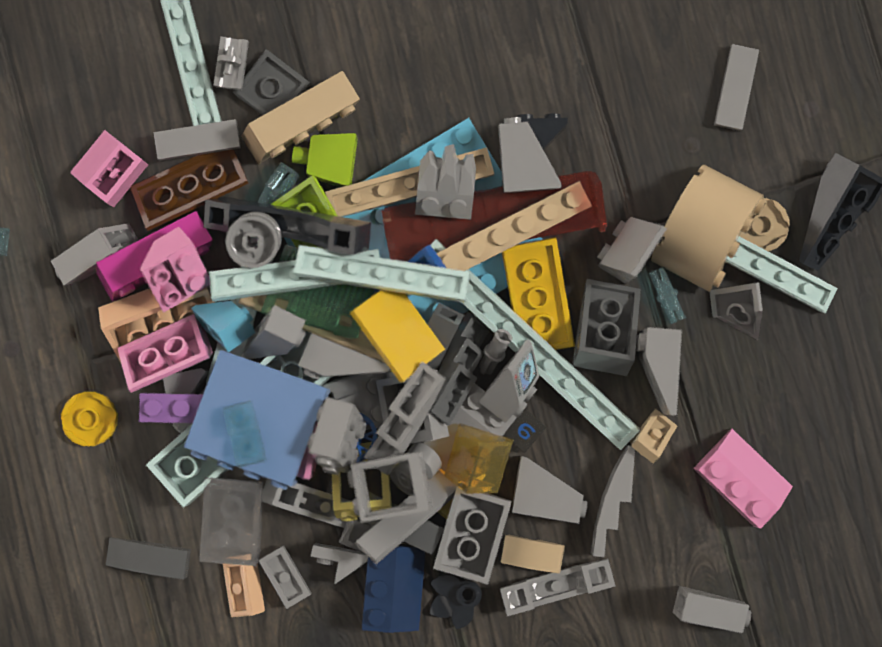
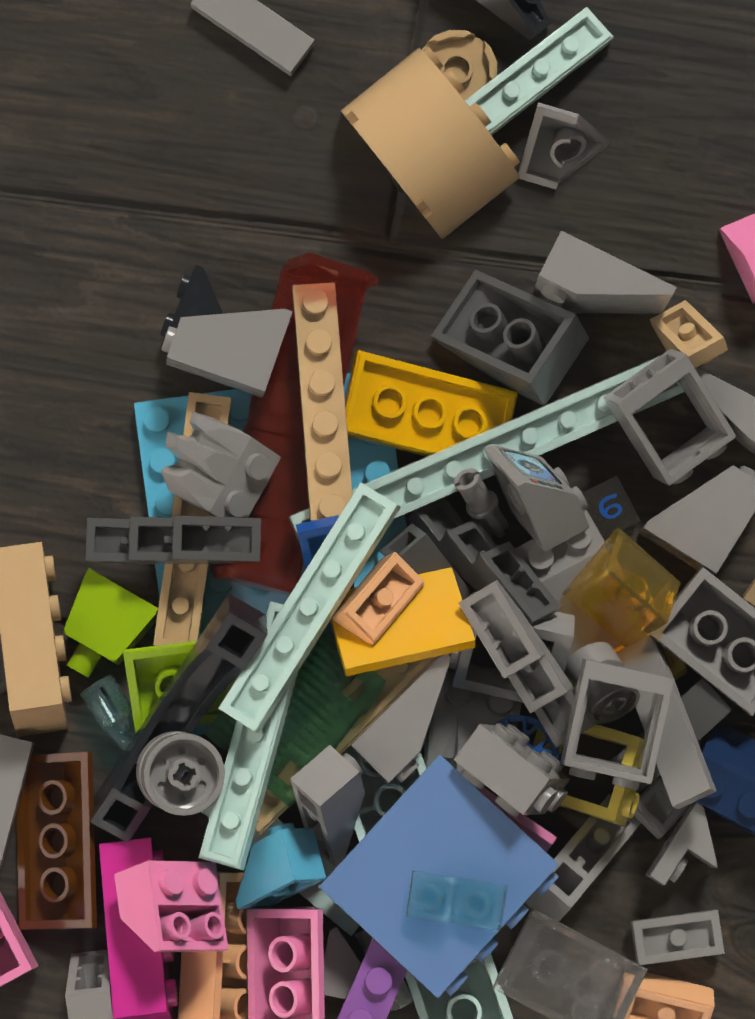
camera: 75 degrees left, 5 degrees down
light grey slope [598,217,666,284] -> none
clear light blue pin [648,267,687,324] -> none
none -> dark grey slope [85,516,261,564]
none -> light nougat slope [332,552,425,645]
none -> light grey window [603,349,737,486]

